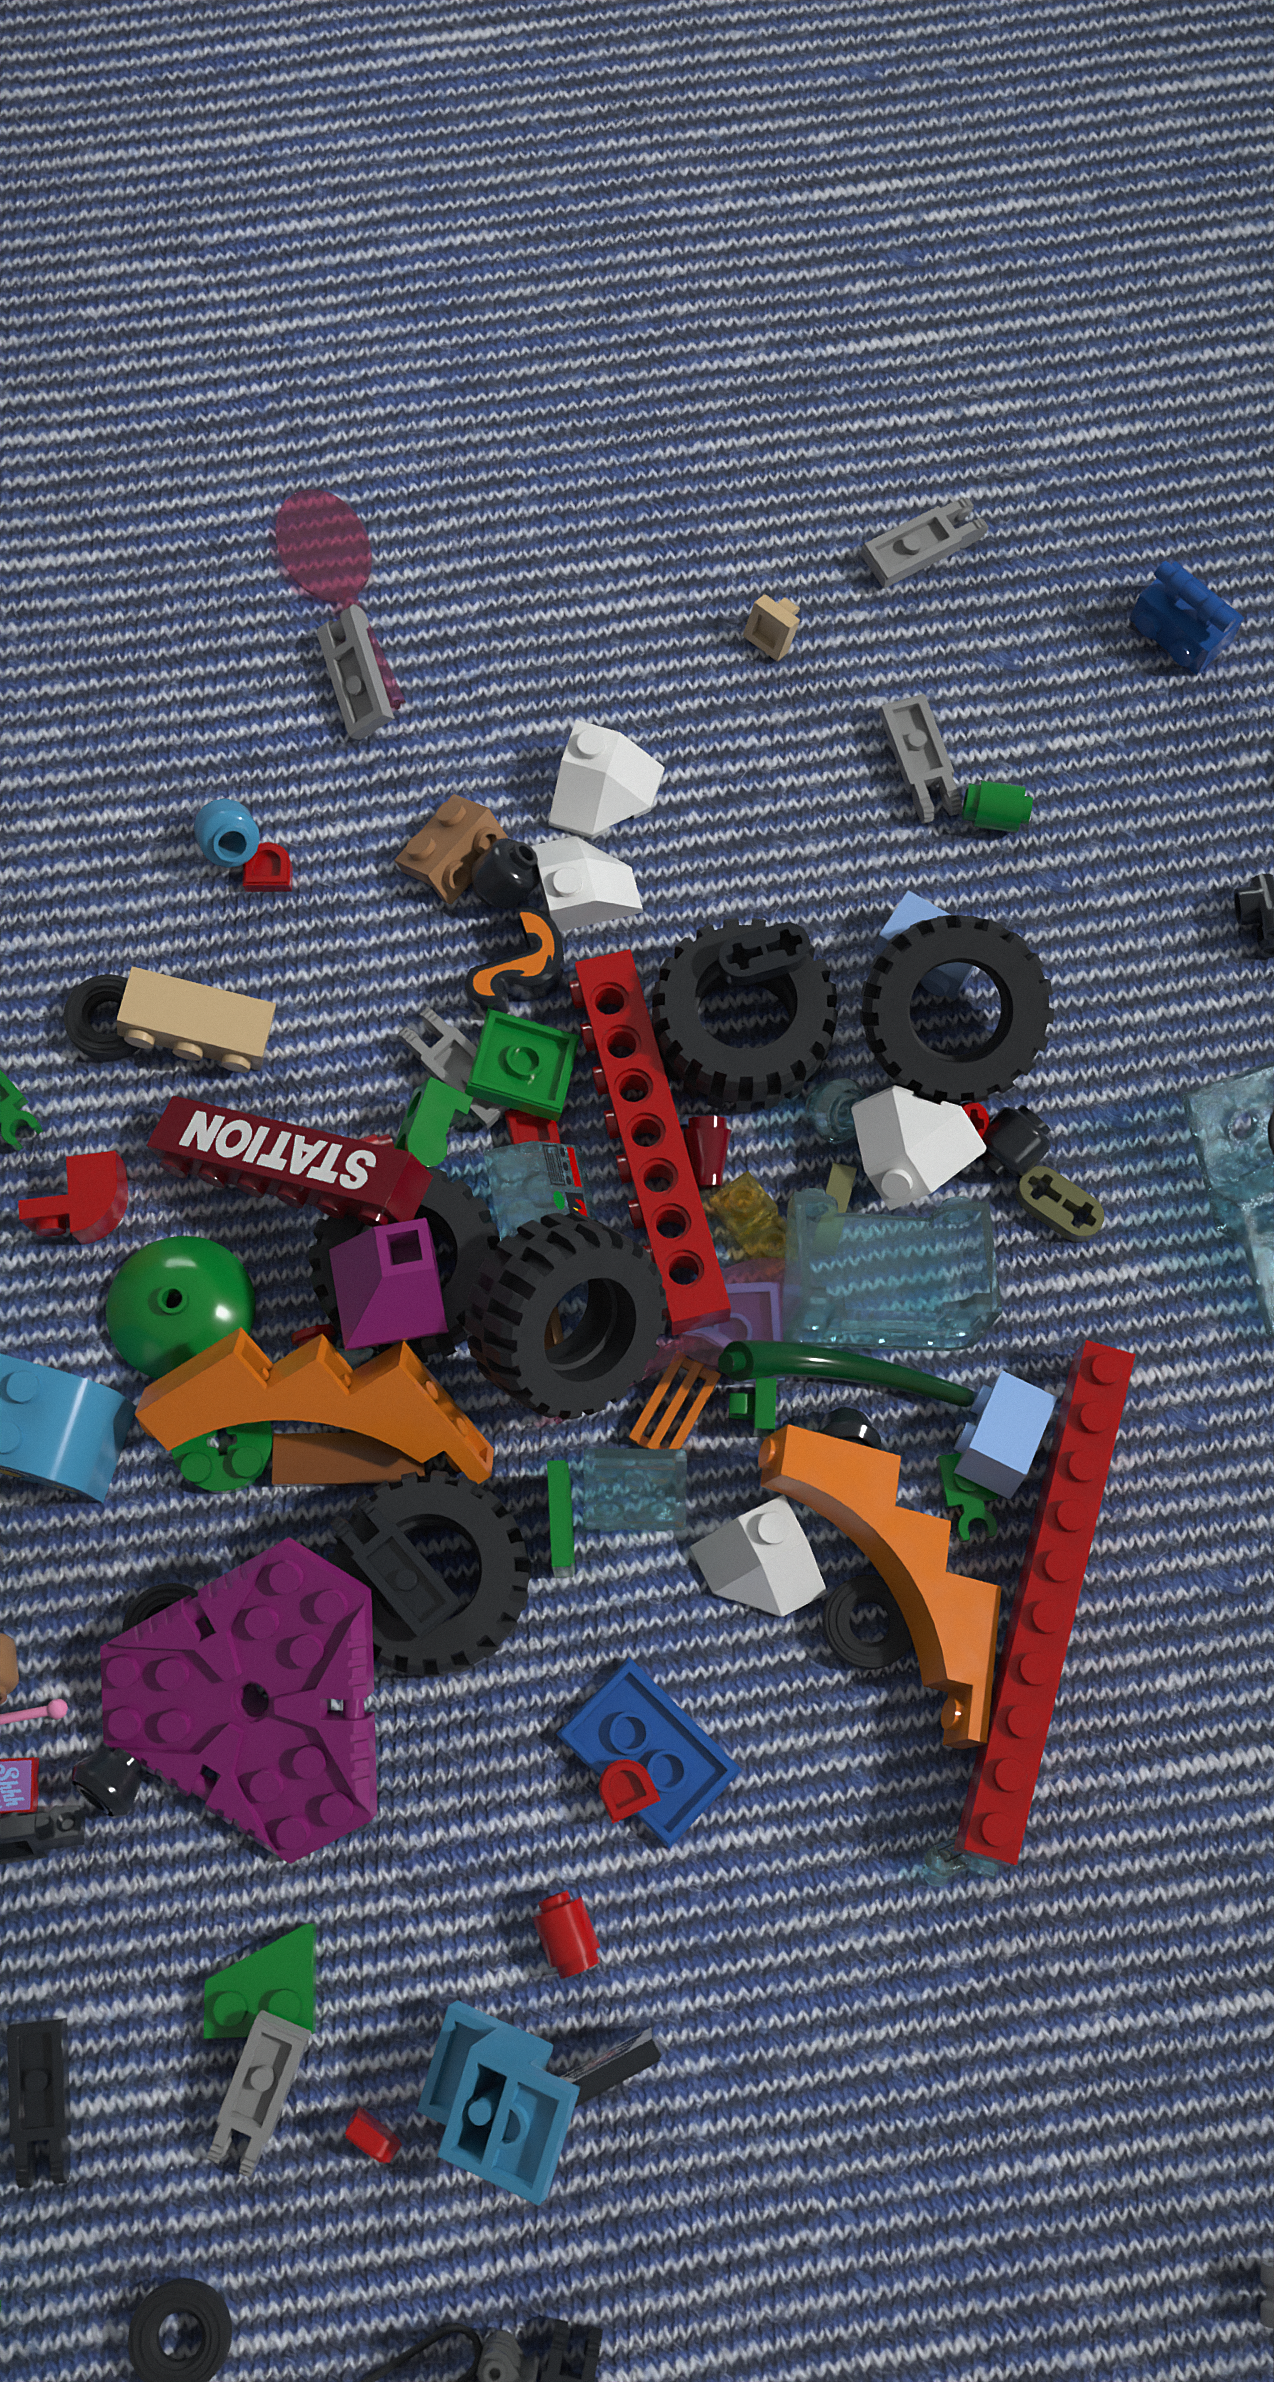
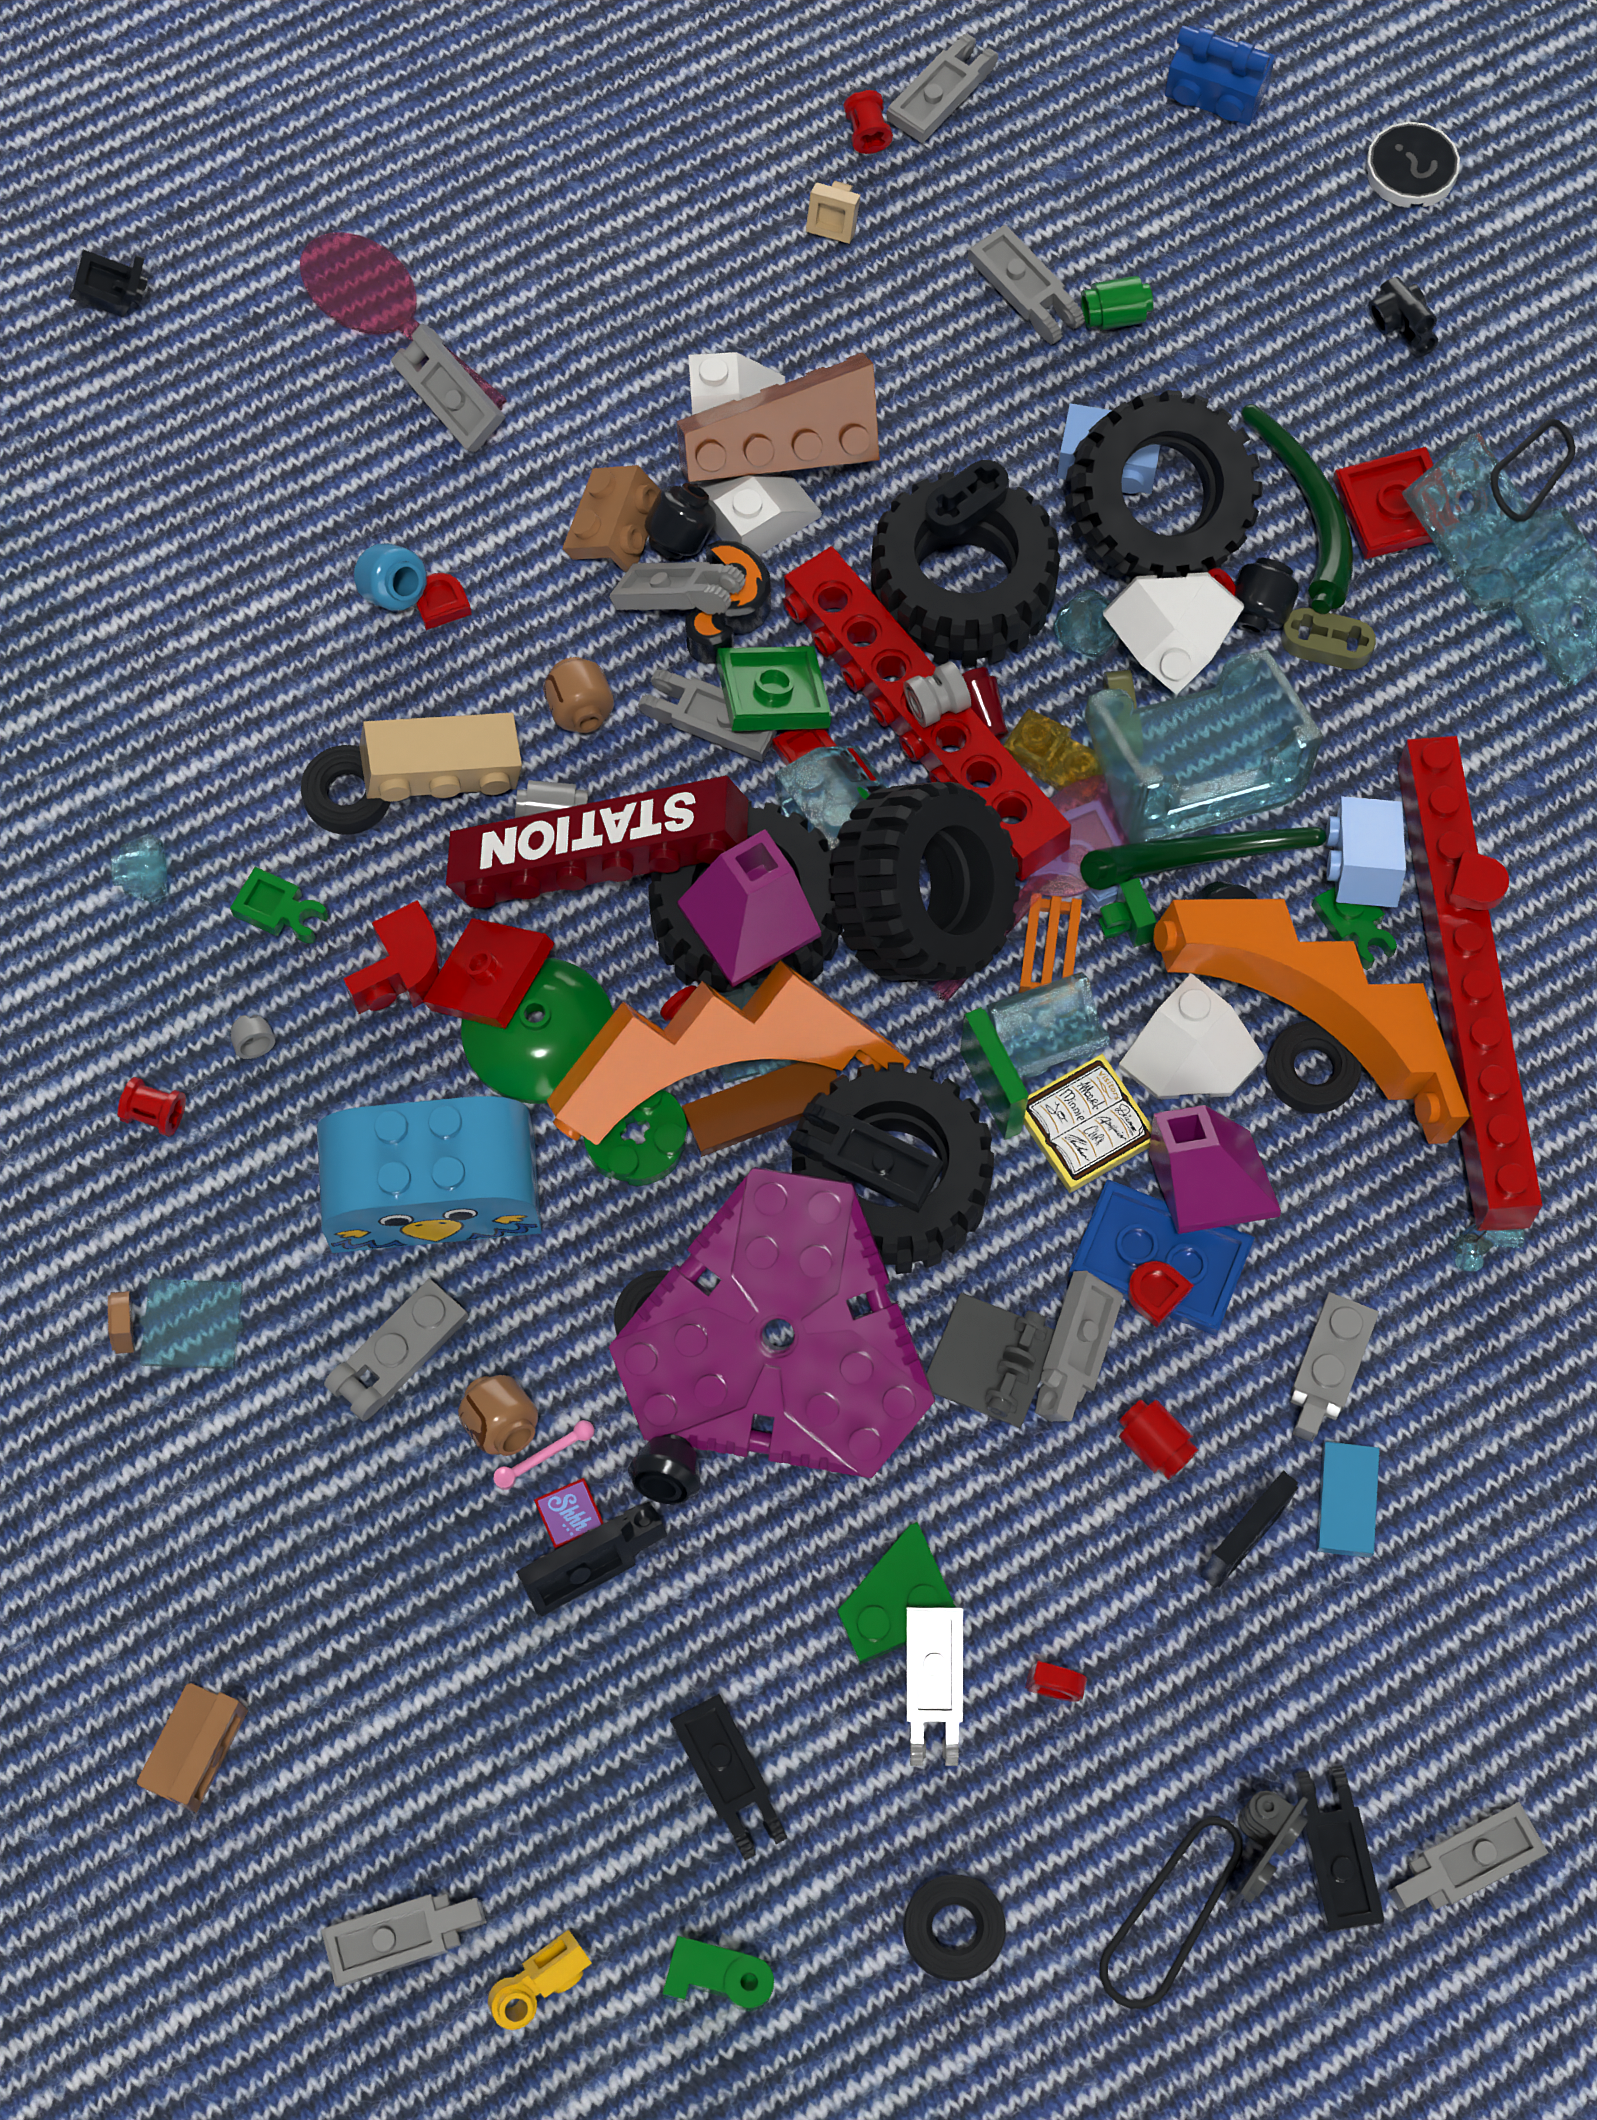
camera: 20 degrees left, 5 degrees down
green leg [394,1077,473,1172] -> none
dark azure bracket [416,2000,580,2206] -> none
none -> black bracket [69,249,148,317]
none -> red plate [422,918,555,1029]
none -> light grey brick [515,780,588,818]
none -> medium nougat head [543,657,614,733]
none -> light grey hinge [609,562,746,614]
none -> wedge [676,352,880,482]
none -> red bush [843,90,893,154]
none -> light grey wheel [903,661,971,728]
none -> dark grey hinge [927,1293,1055,1429]
none -> tile [1023,1053,1152,1193]
none -> light grey hinge [1035,1271,1123,1422]
none -> magenta slope [1149,1105,1281,1234]
none -> dark green animal [1241,404,1353,614]
none -> light grey hinge [1290,1292,1379,1442]
none -> dark azure tile [1316,1441,1380,1558]
none -> red plate [1333,446,1460,560]
none -> red tile [1449,850,1509,910]

